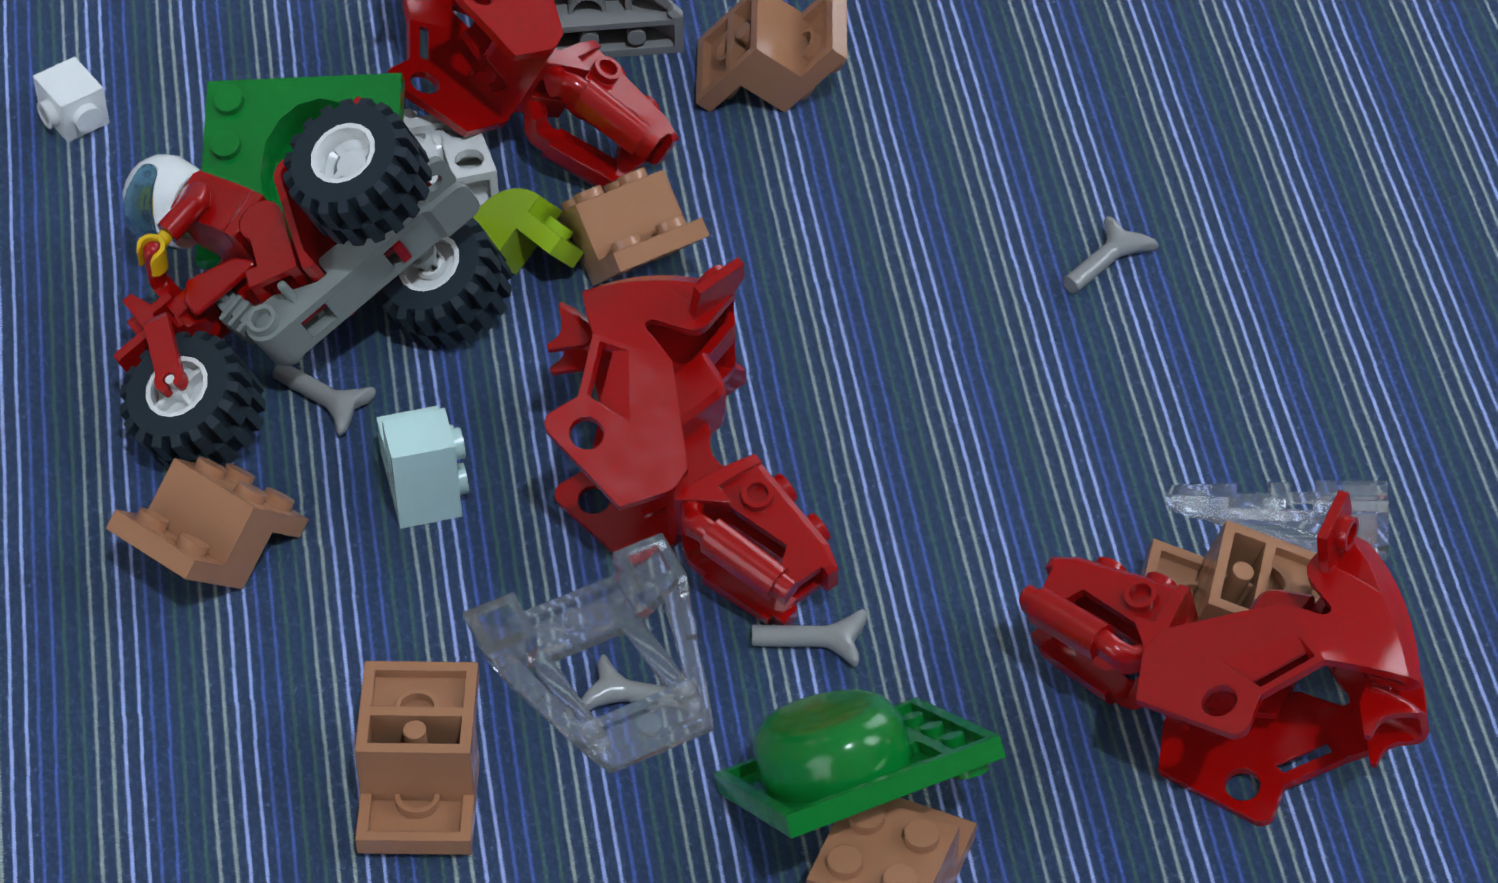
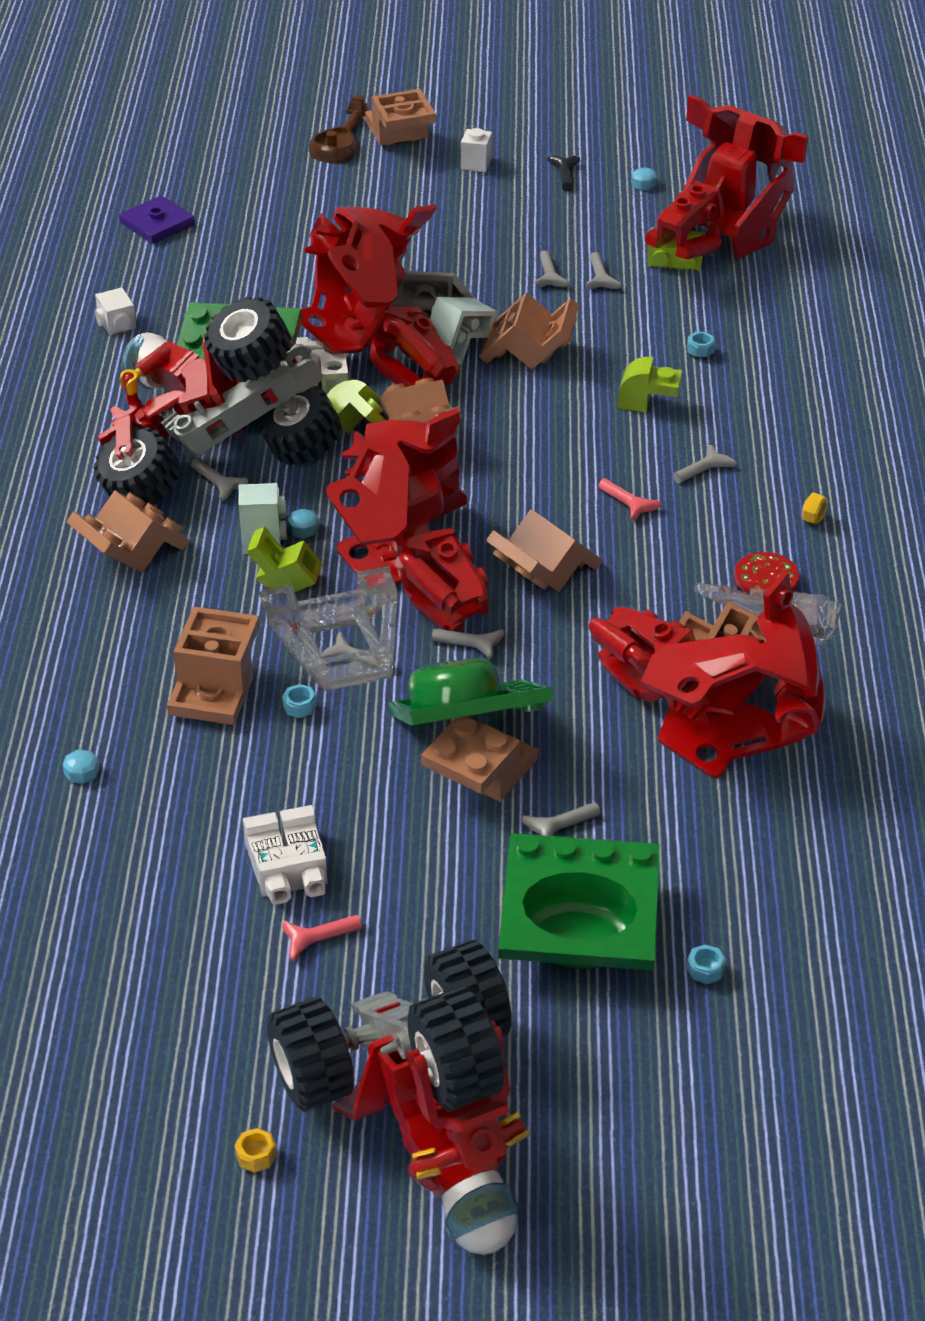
camera: 10 degrees right, 5 degrees down
none -> lime brick [247,526,322,592]
none -> medium azure tile [282,684,317,718]
none -> medium azure tile [287,509,319,539]
none -> light aqua brick [430,297,497,365]
none -> nougat bracket [486,509,603,592]
none -> coral piece [598,478,662,521]
none -> lime brick [617,357,682,412]
none -> medium azure tile [687,332,715,357]
none -> red tile [734,552,799,602]
none -> yellow tile [802,492,828,525]

